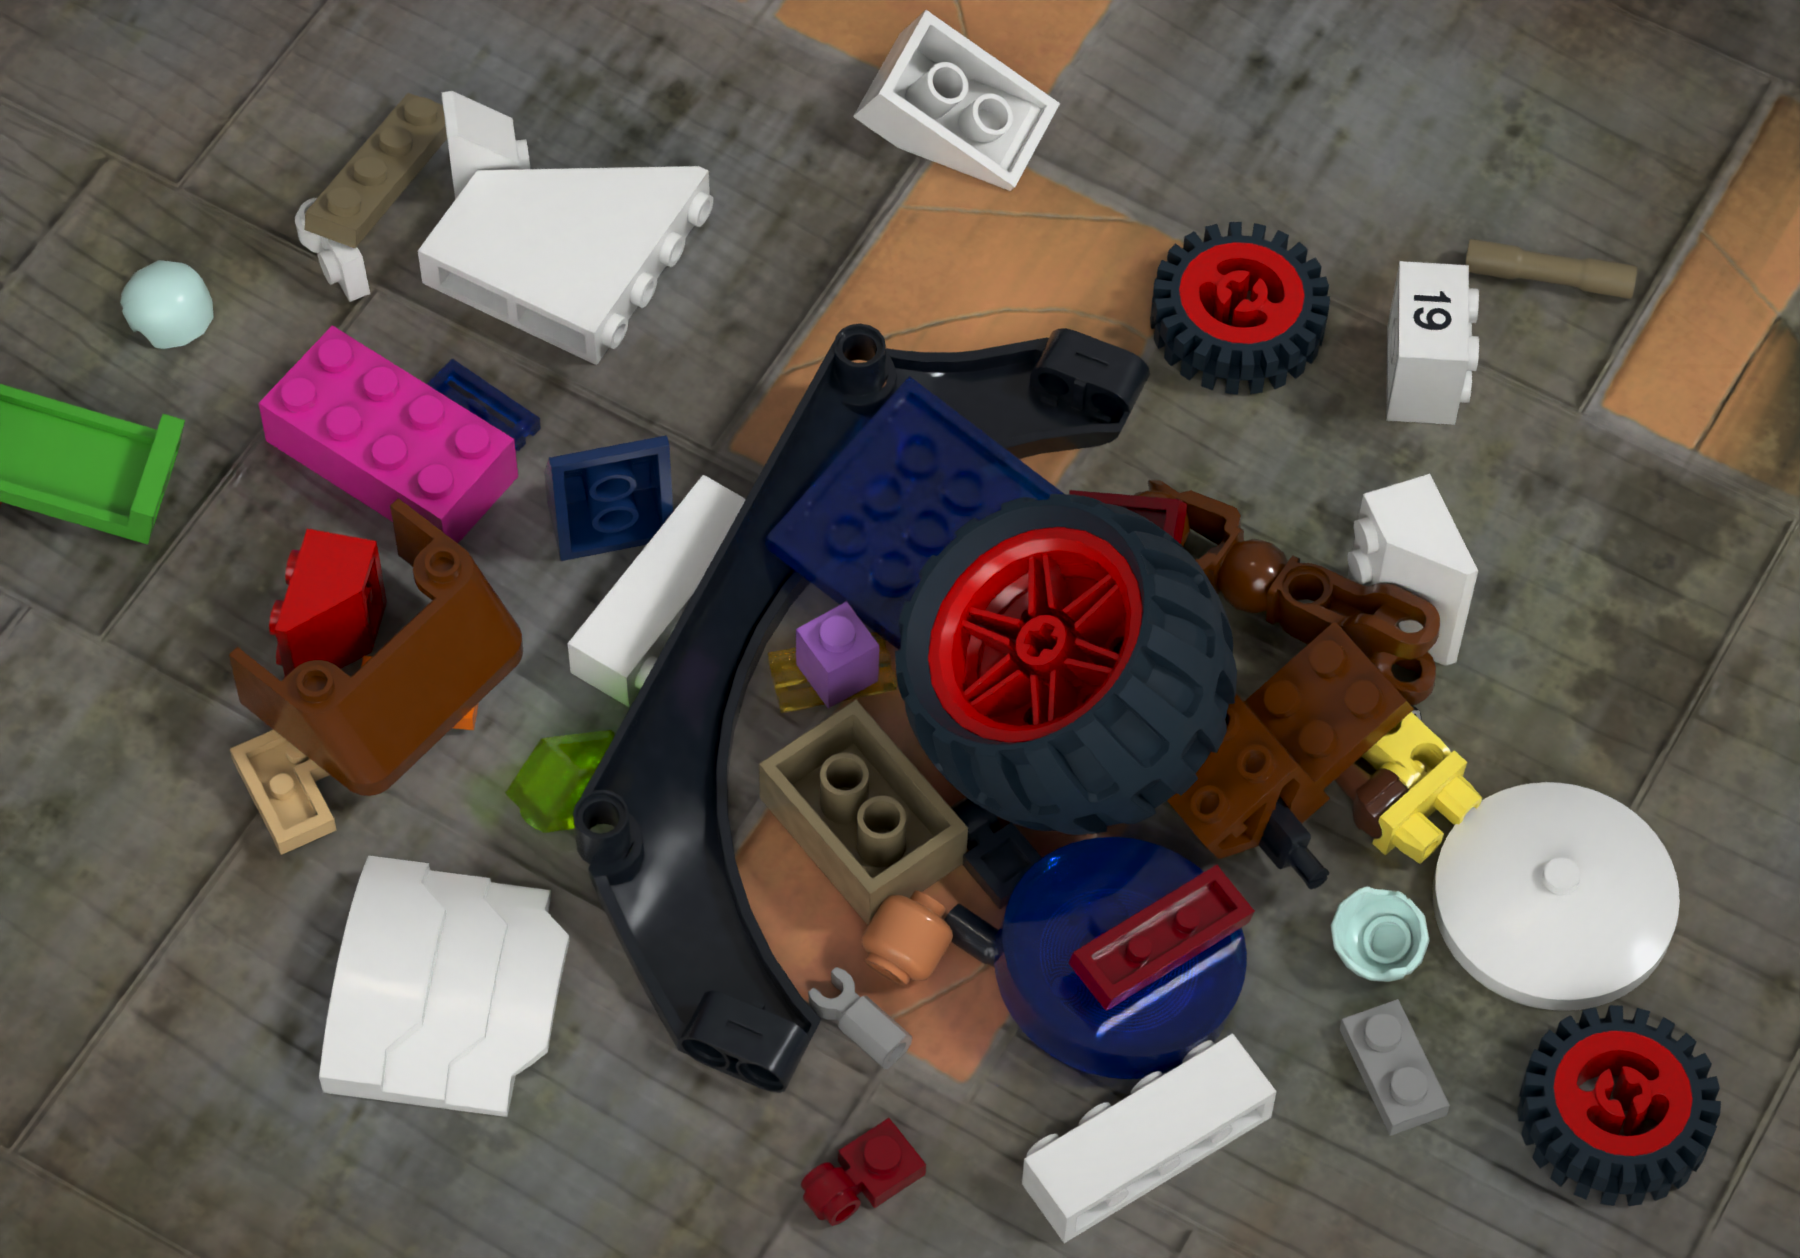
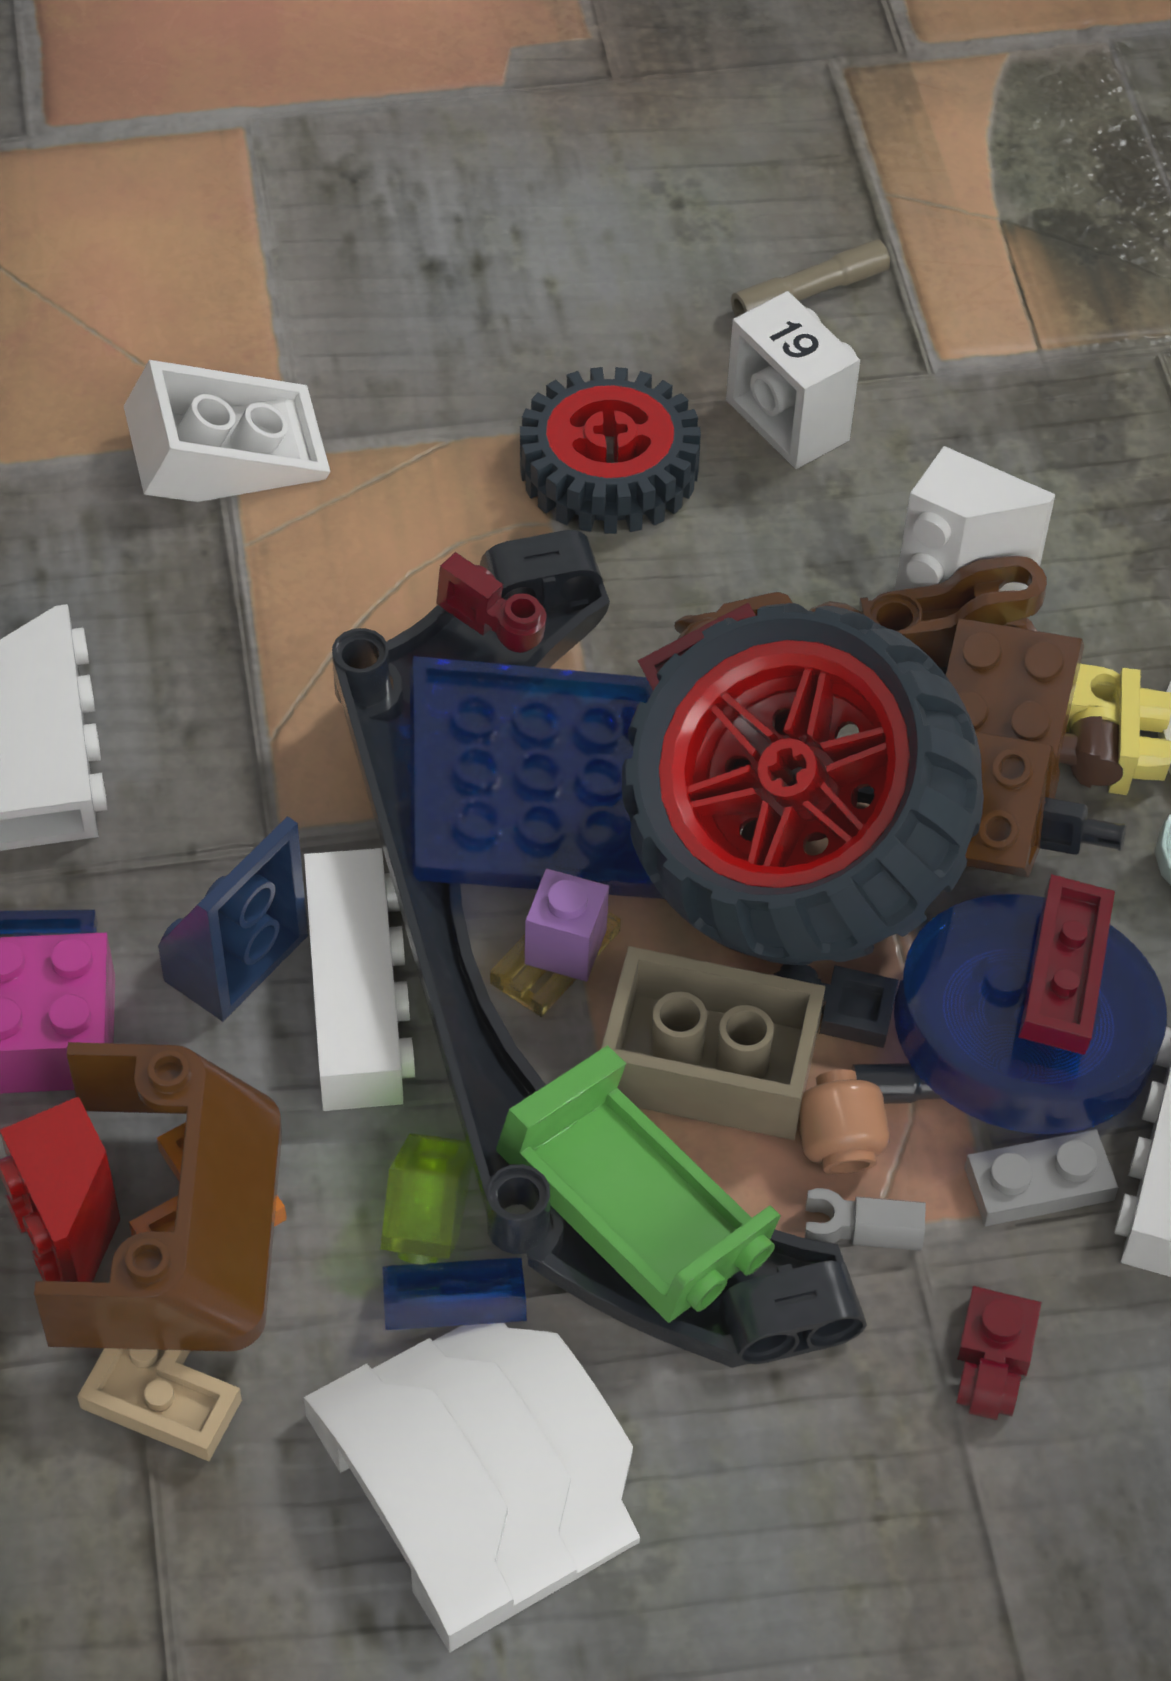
camera: 40 degrees left, 5 degrees down
none -> clear blue tile [382,1257,527,1330]
none -> dark red plate [436,552,547,653]
none -> bright green panel [496,1045,781,1323]
none -> light grey plate [964,1129,1118,1227]

